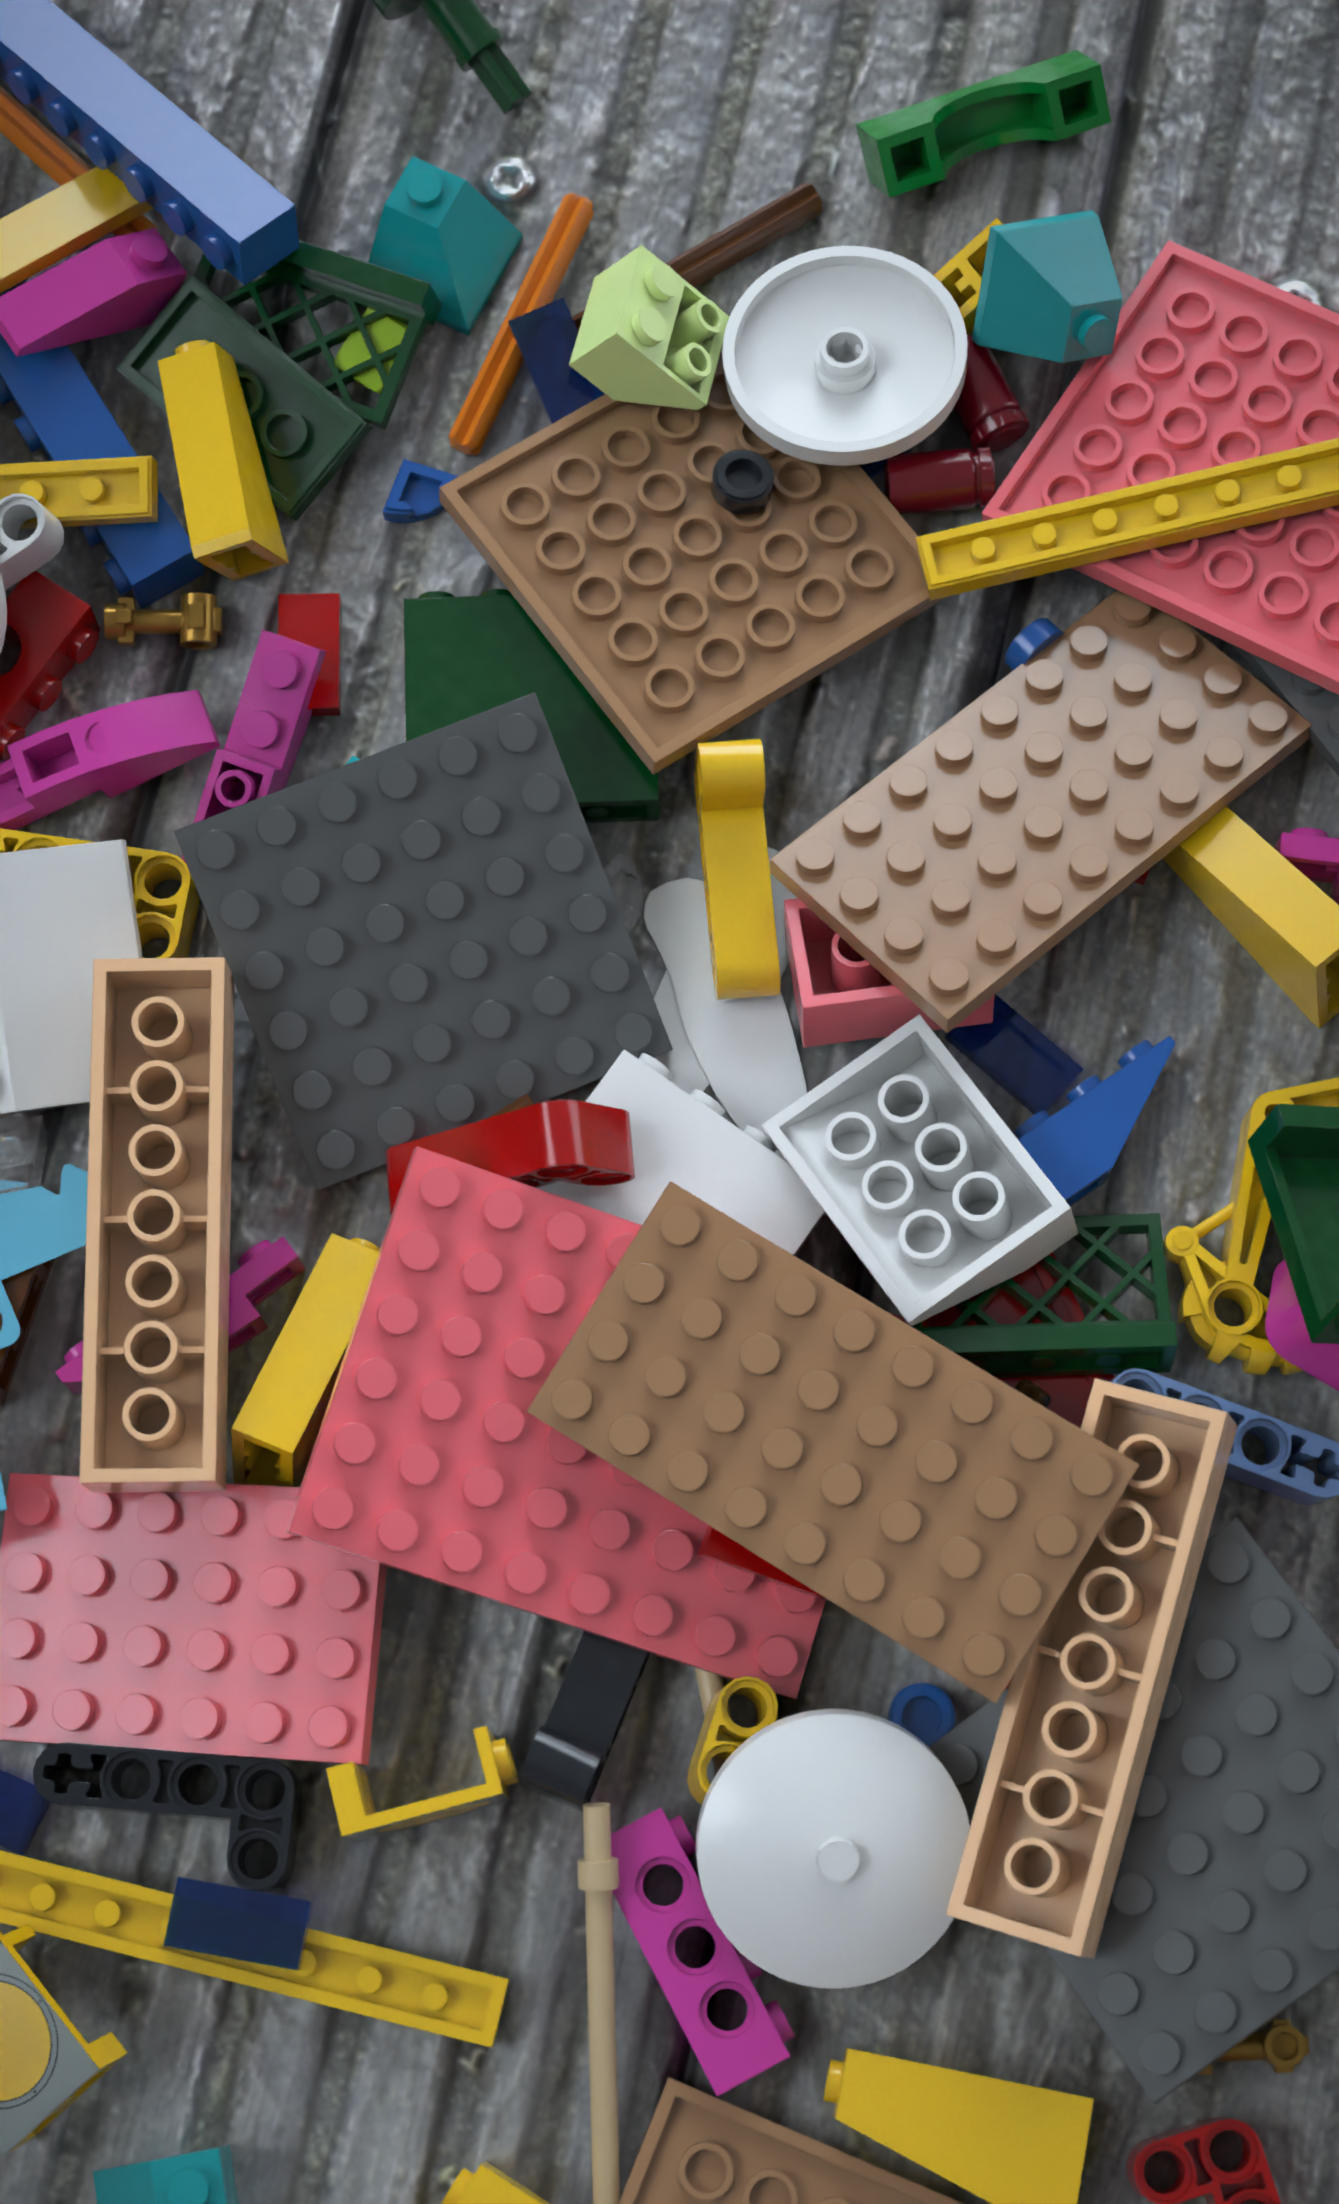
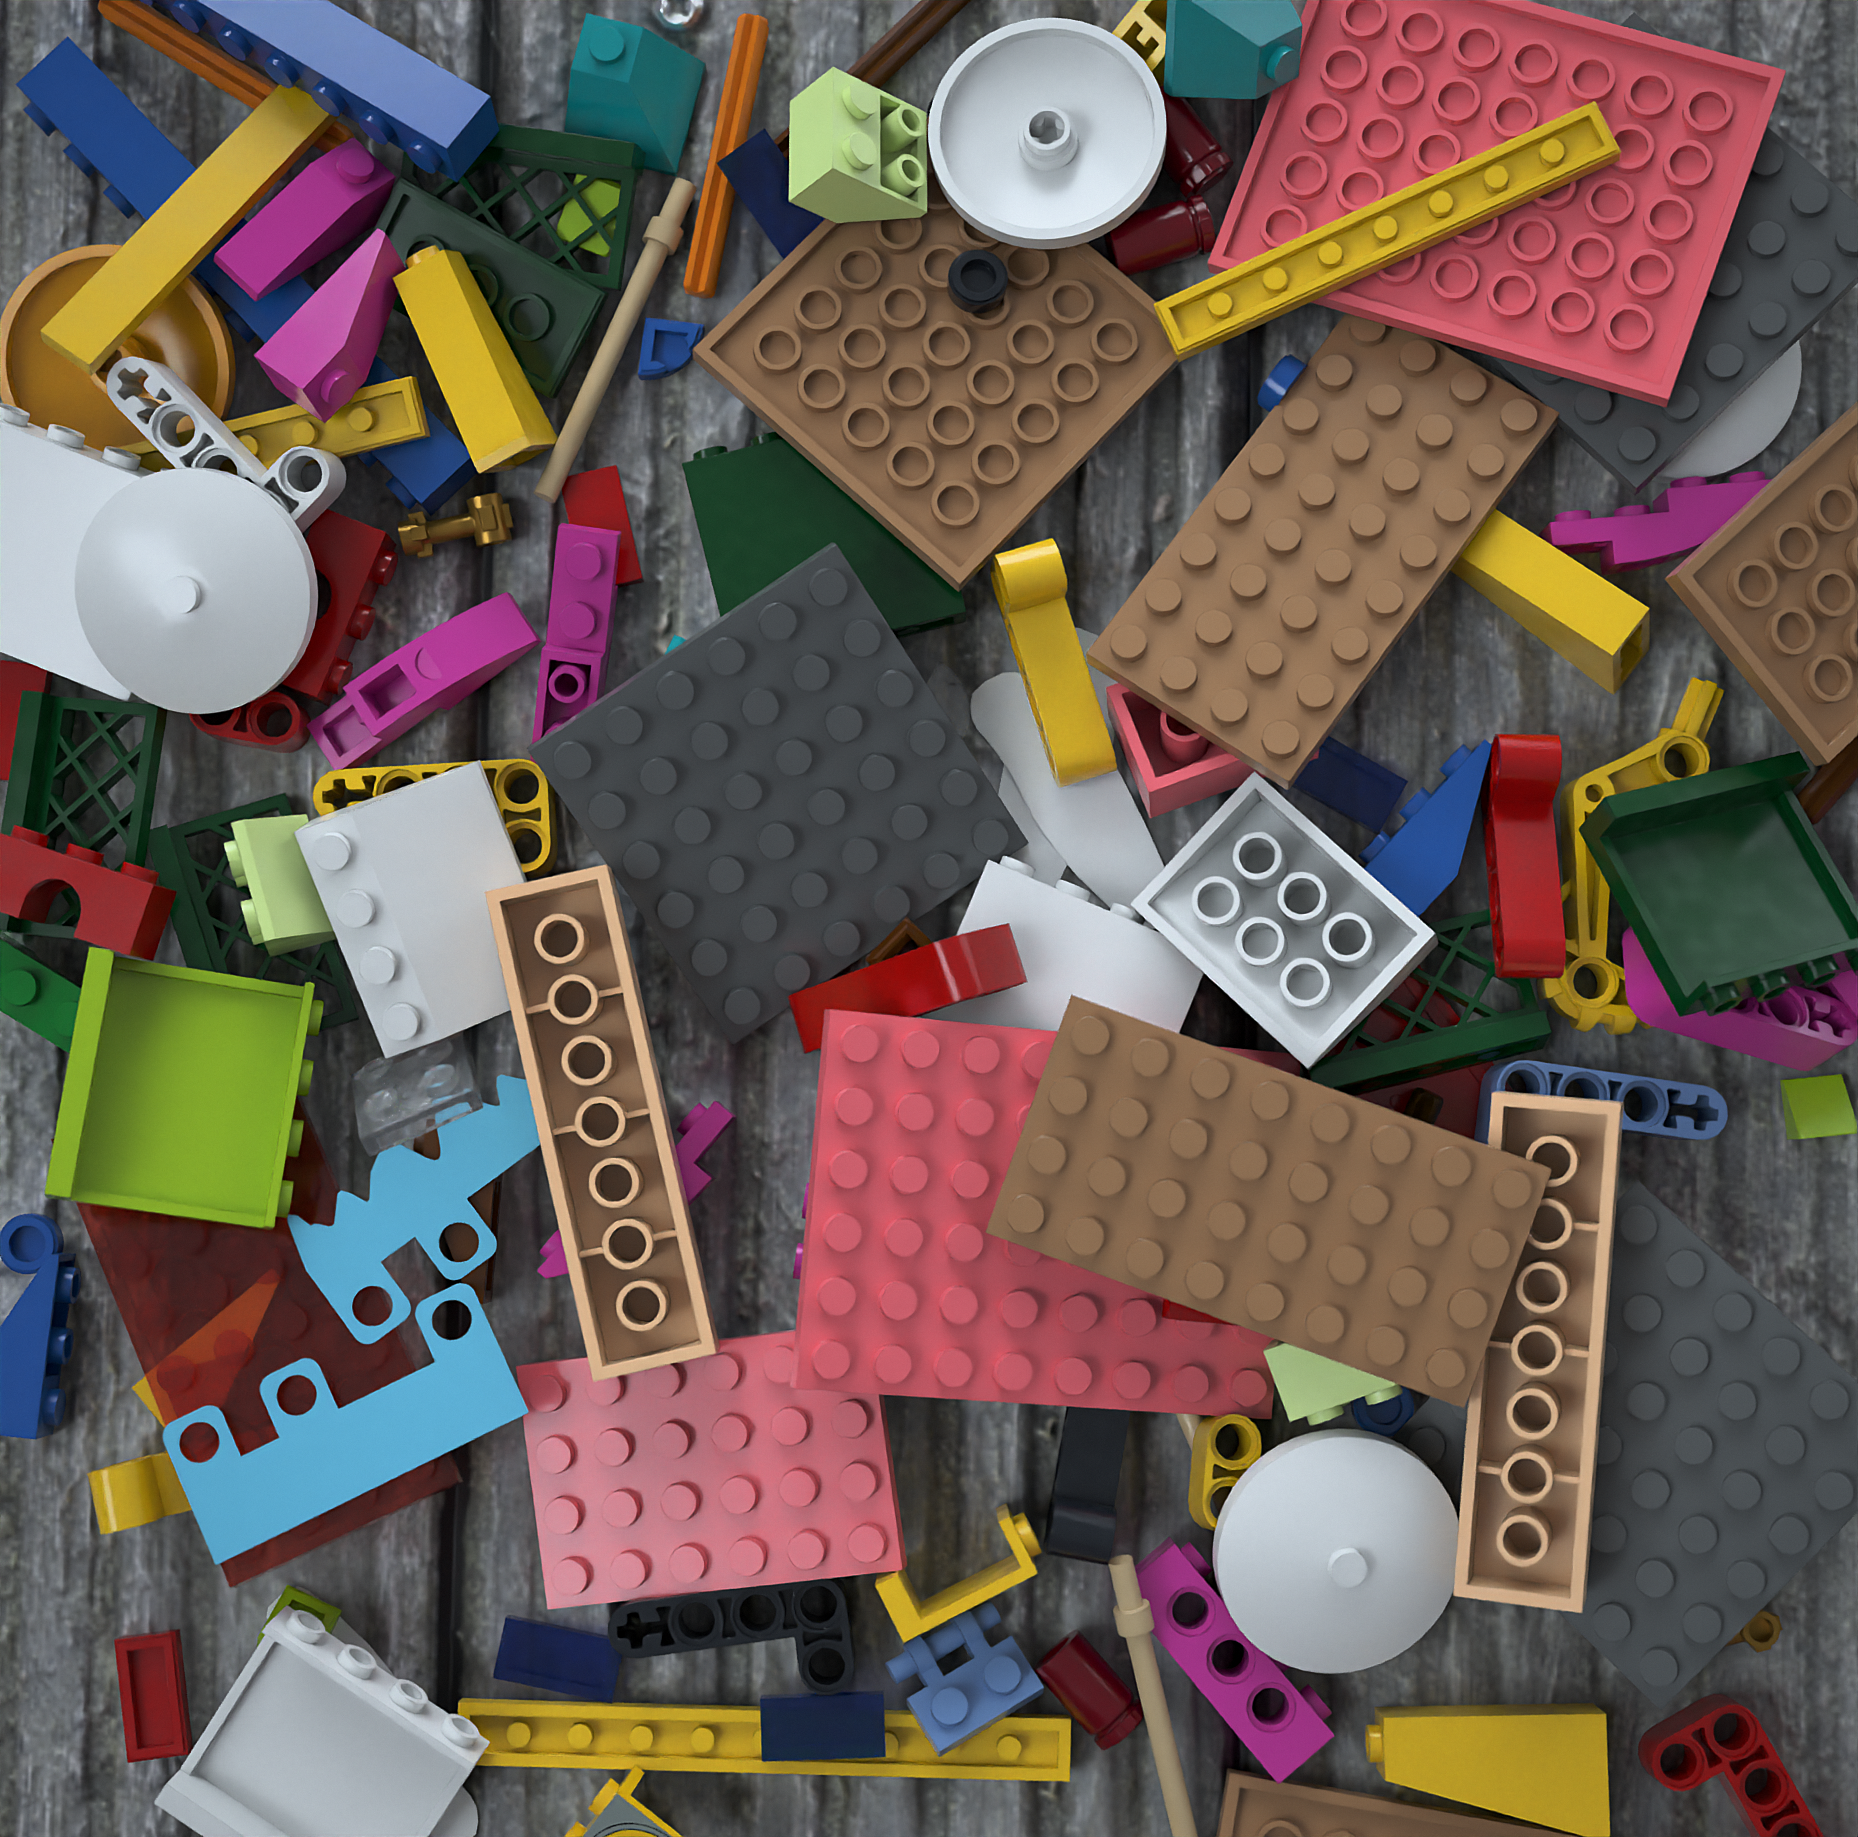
camera: 15 degrees left, 10 degrees up
yellow slope [231,1233,380,1487] -> none
none -> dark pink slope [254,228,407,423]
none -> tan bar [534,178,697,503]
none -> medium blue plate [885,1601,1044,1757]
none -> dark red piece [1033,1629,1144,1751]
none -> yellowish green slope [1263,1339,1403,1425]
none -> red beam [1481,734,1566,979]

